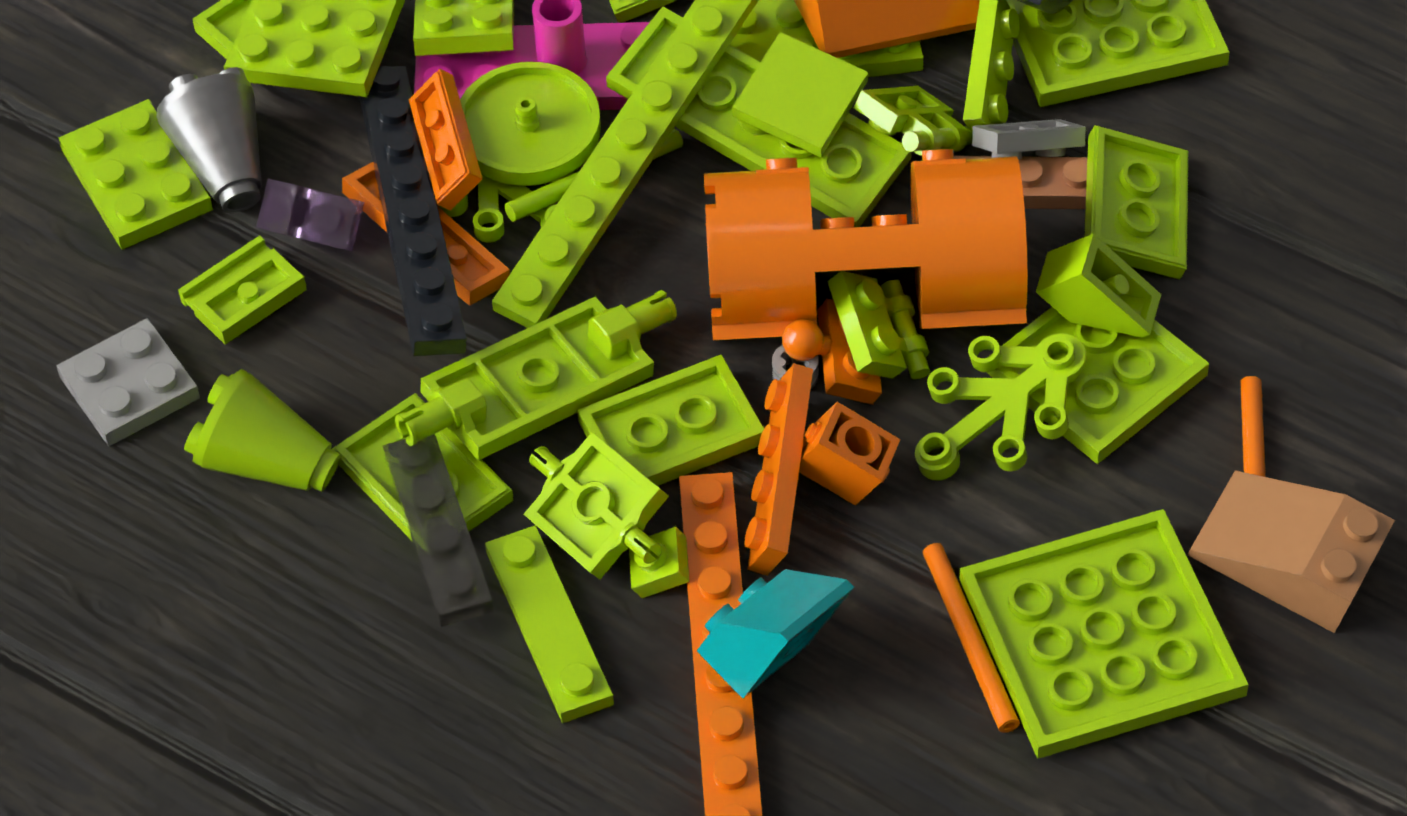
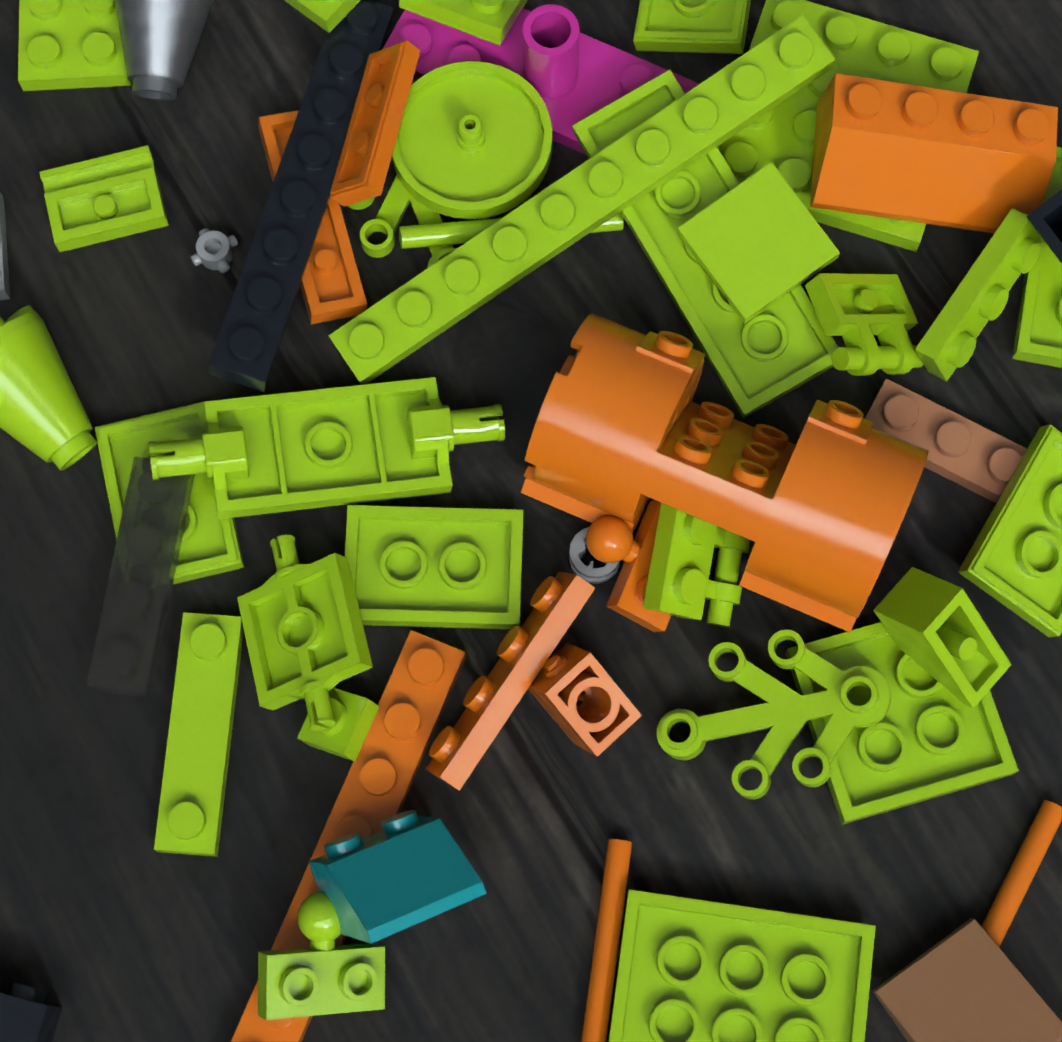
camera: 25 degrees right, 20 degrees up
clear purple slope [256,179,364,251] -> none
light grey plate [972,119,1086,160] -> none
none -> light grey piece [191,228,238,273]
none -> lime plate [258,892,385,1020]

